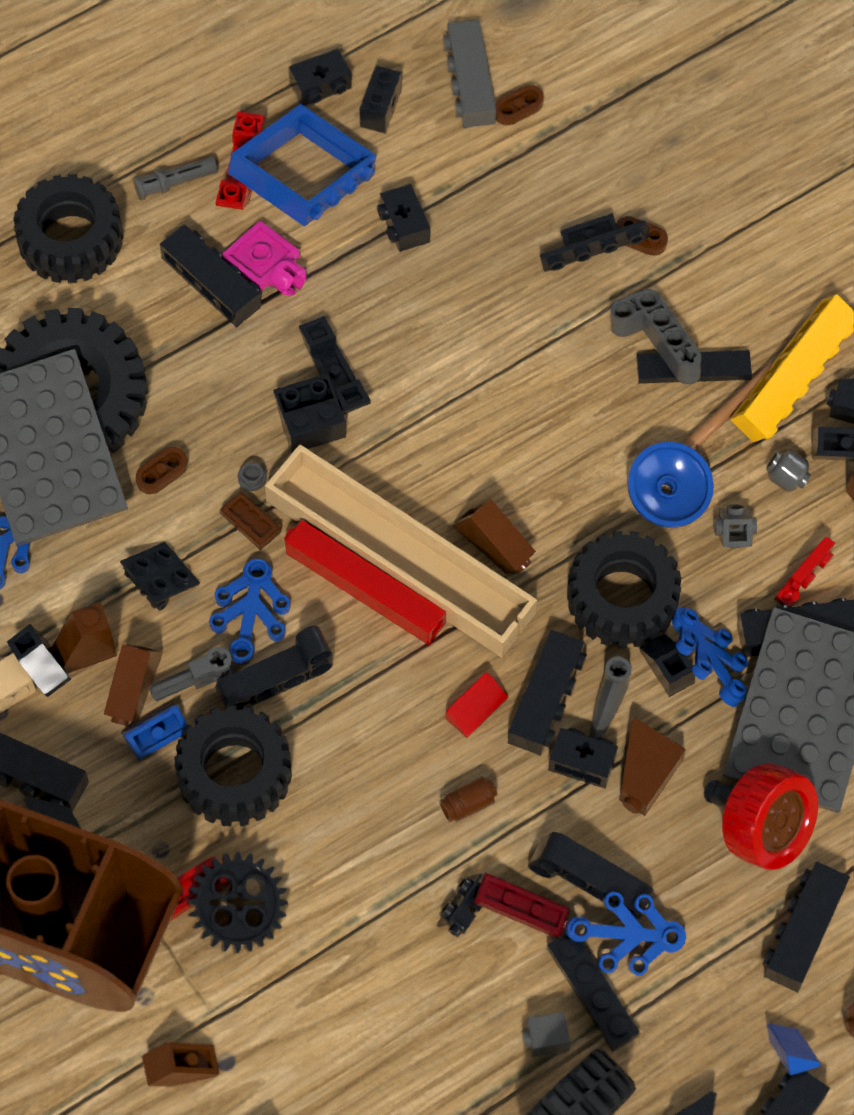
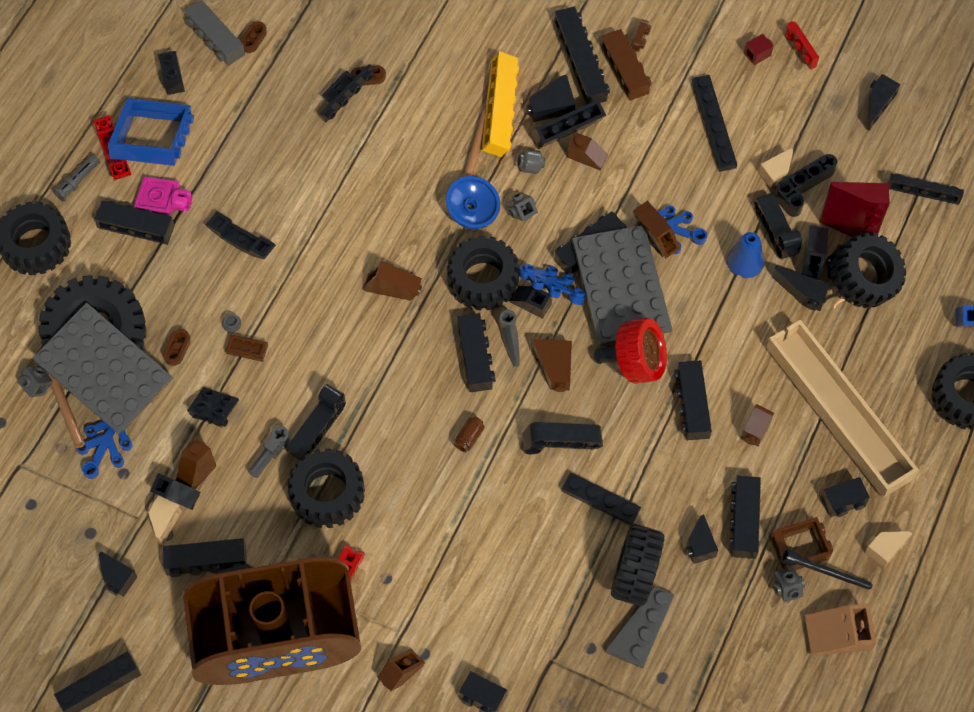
camera: 30 degrees left, 0 degrees up
reddish brown slope [104,644,163,726] -> none
blue slope [121,704,188,761] -> none
black gear [186,852,288,954] -> none
blue plant [209,559,291,665] -> none
tan piece [265,445,537,658] -> none
black slope [273,374,346,453] -> none
red brick [284,520,446,645] -> none
black brick [288,48,352,106] -> none
black brick [377,184,430,252] -> none
black hinge [436,873,483,937] -> none
red slope [445,672,508,738] -> none
dark red tile [473,872,570,938] -> none
dark grey brick [522,1012,570,1057] -> none
black brick [548,728,618,789] -> none
blue plant [565,891,686,976] -> none
dark grey beam [610,289,701,384] -> none
black tile [636,350,752,384] -> none
blue slope [767,1023,820,1075] -> none
red hinge [774,537,835,607] -> none

